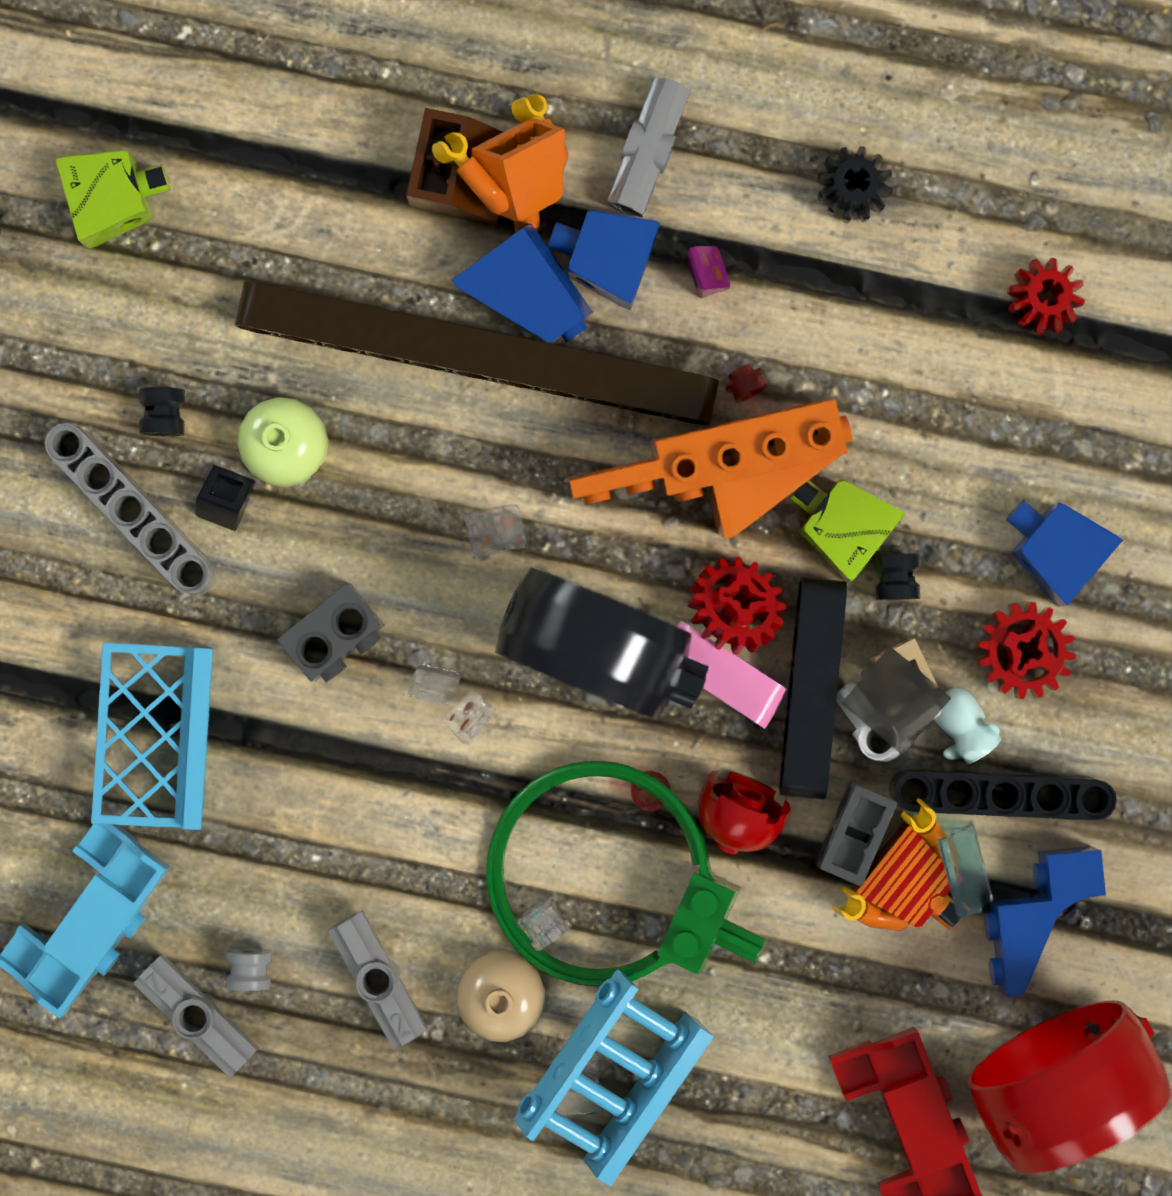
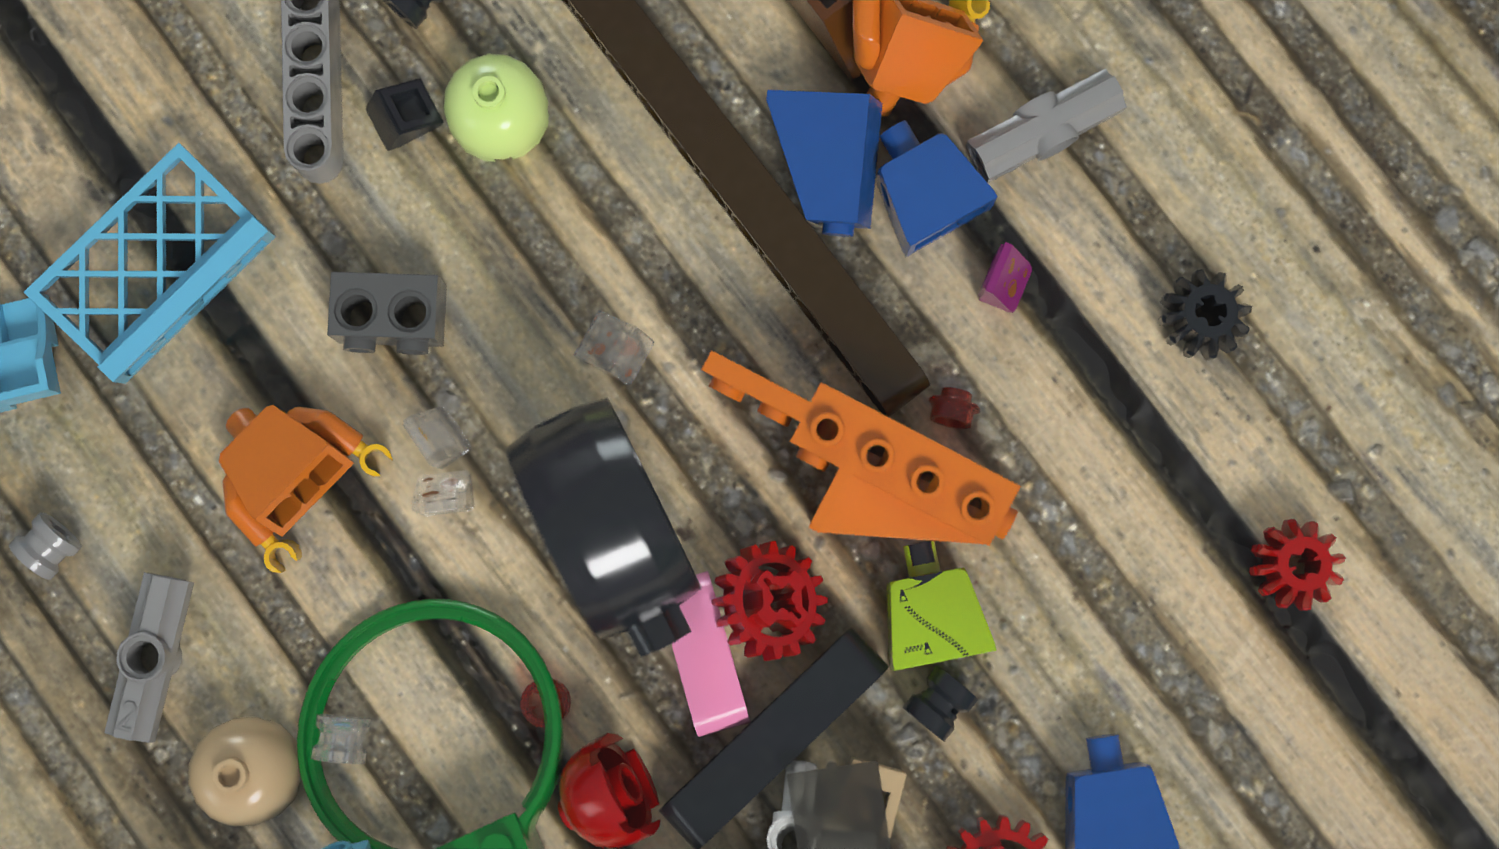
camera: 40 degrees right, 5 degrees down
none -> orange torso [219,405,393,573]

